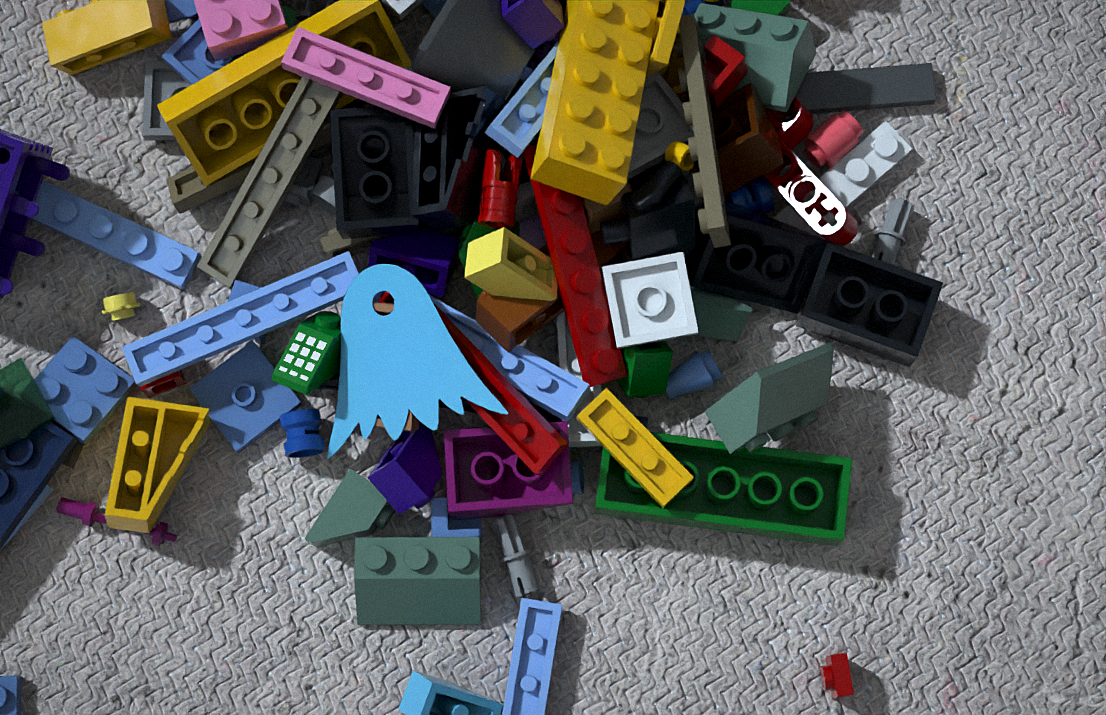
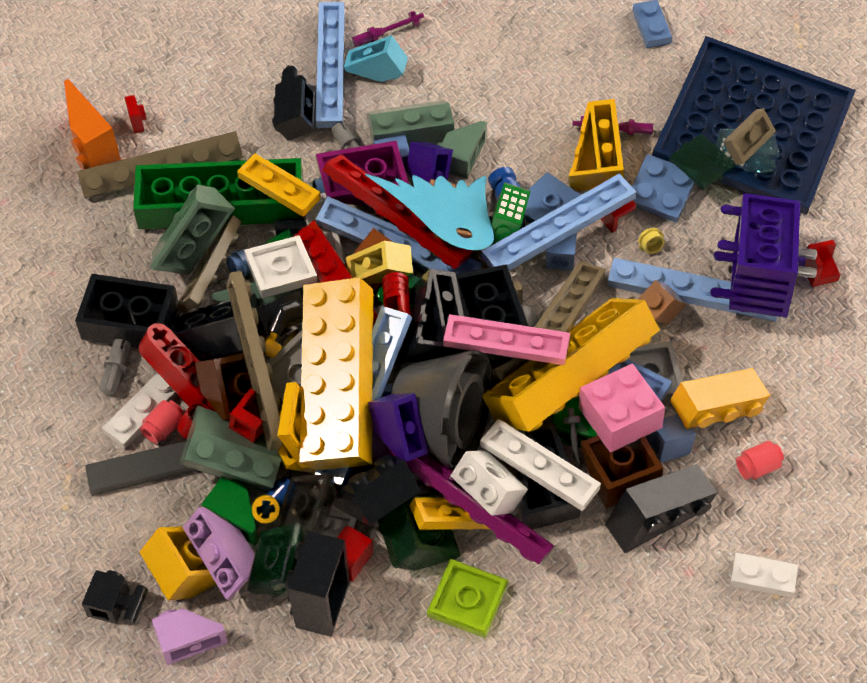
camera: 170 degrees right, 20 degrees down
none -> orange slope [64,79,121,170]
none -> dark tan plate [77,131,243,198]
none -> dark tan plate [175,215,241,314]
none -> black hinge [272,65,316,141]
none -> medium nougat brick [637,280,687,325]

